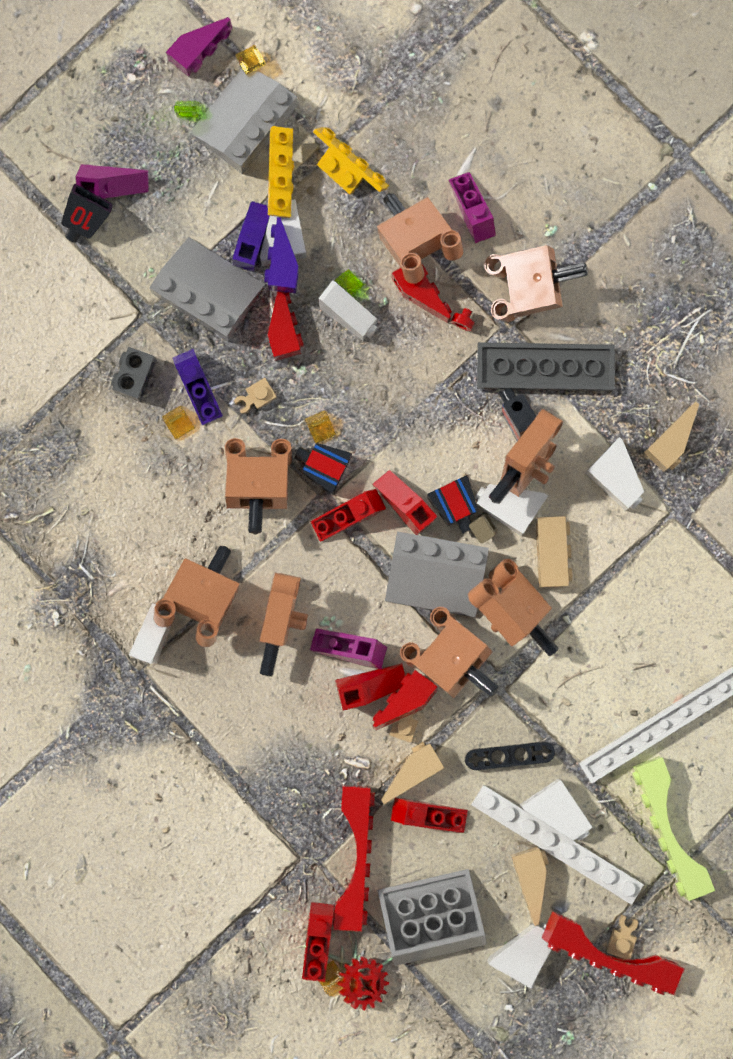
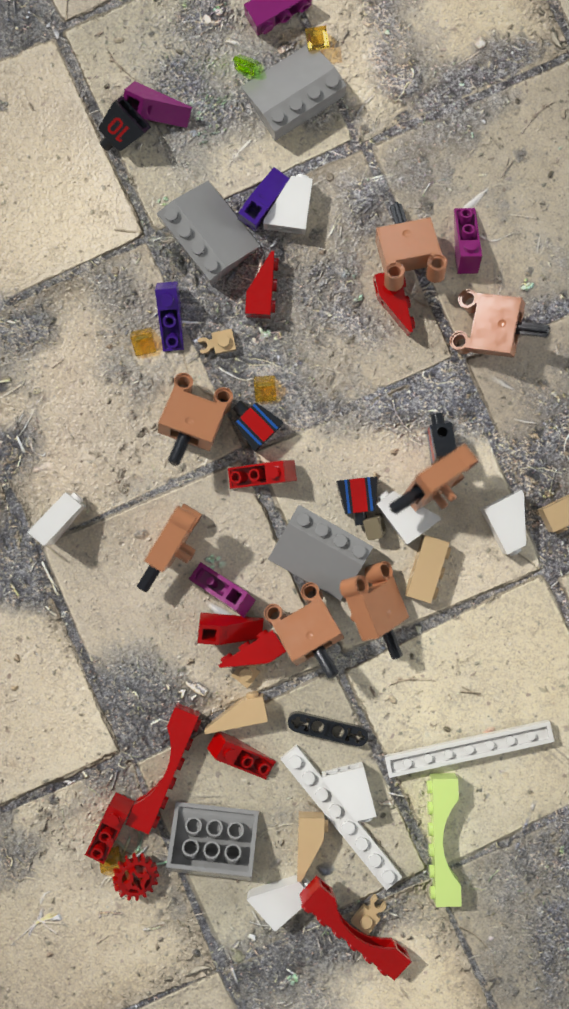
camera: 20 degrees right, 5 degrees up
dark grey brick [111,347,157,402] -> none
nougat piece [153,546,240,647] -> none
dark purple slope [264,217,299,294] -> none
yellow bracket [268,126,294,218] -> none
yellow bracket [313,127,389,194] -> none
white slope [319,281,377,341] -> none
clear neon green slope [334,269,364,297] -> none
slope [372,470,437,535] -> none
red tile [450,308,475,332] -> none
dark grey plate [477,342,615,391] -> none

